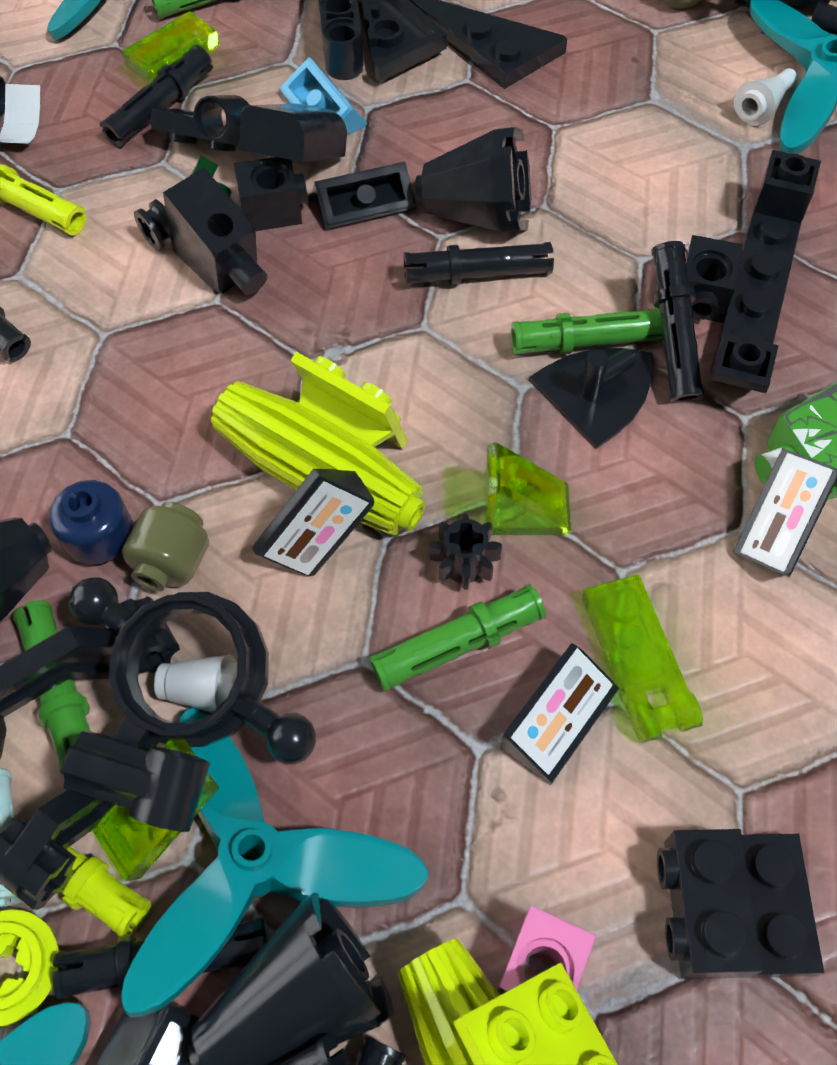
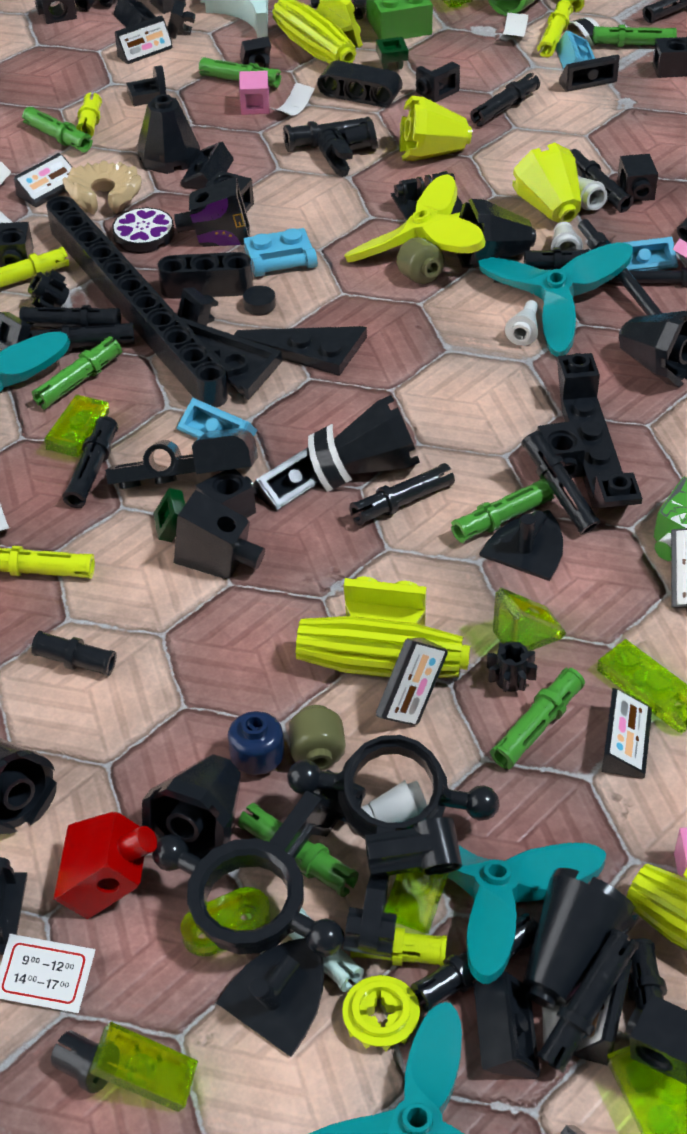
camera: 25 degrees left, 15 degrees down
black bush [134,199,171,250] -> none
none -> sticker [308,424,352,492]

